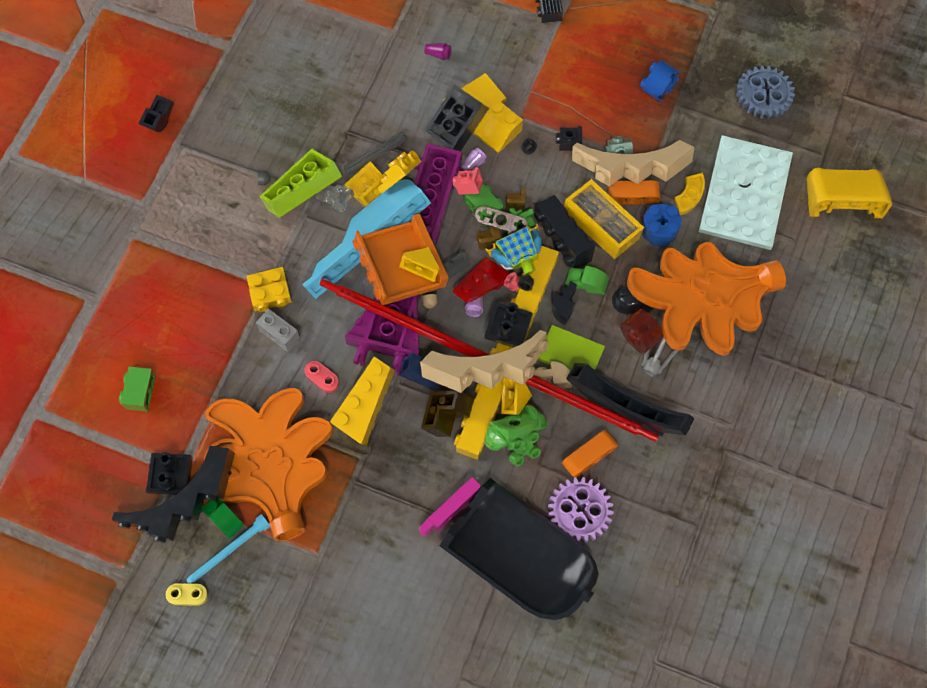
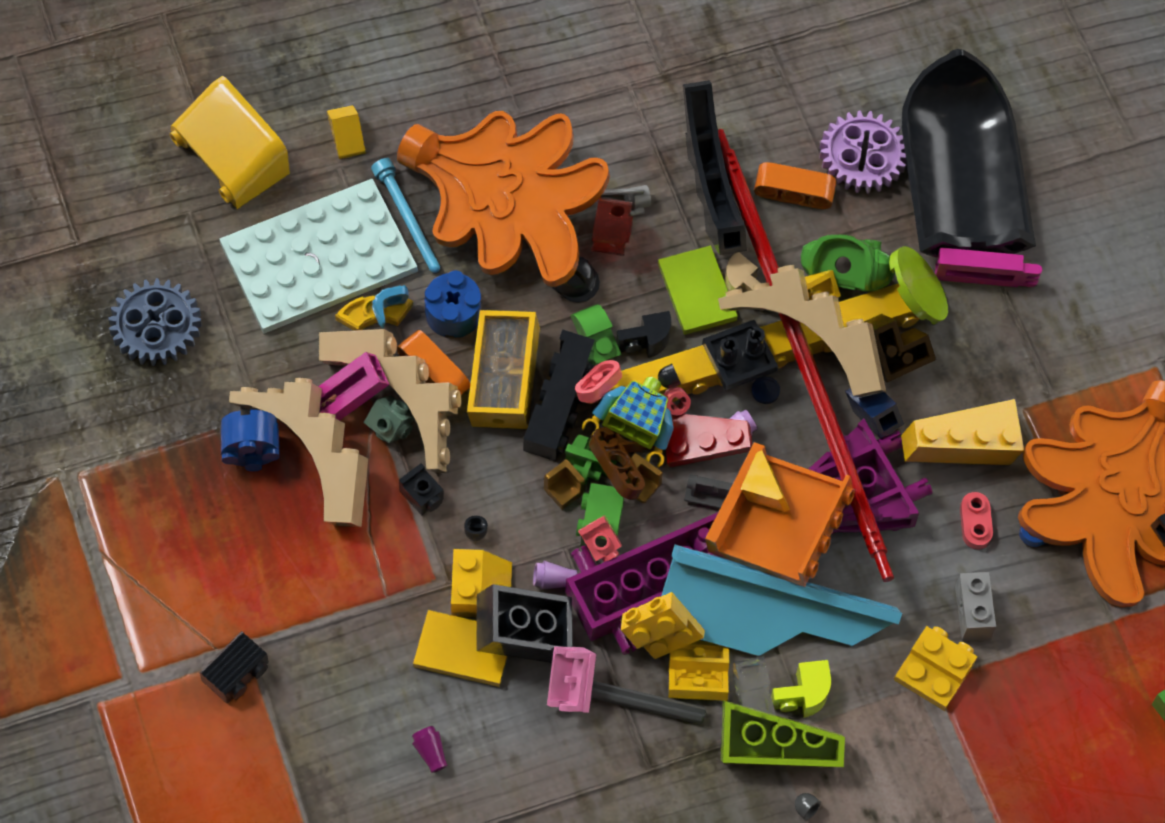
camera: 135 degrees left, 5 degrees down
none -> tan arch [229,378,368,527]
none -> dark pink hinge [318,352,390,421]
none -> yellow slope [327,105,366,159]
none -> medium azure piece [371,158,440,273]
none -> dark azure hair [372,285,408,329]
none -> bright pink hinge [547,646,596,713]
none -> coral plate [575,360,622,404]
none -> dark blue piece [752,376,780,404]
none -> neon yellow brick [771,660,831,718]
none -> lime tile [889,246,948,325]

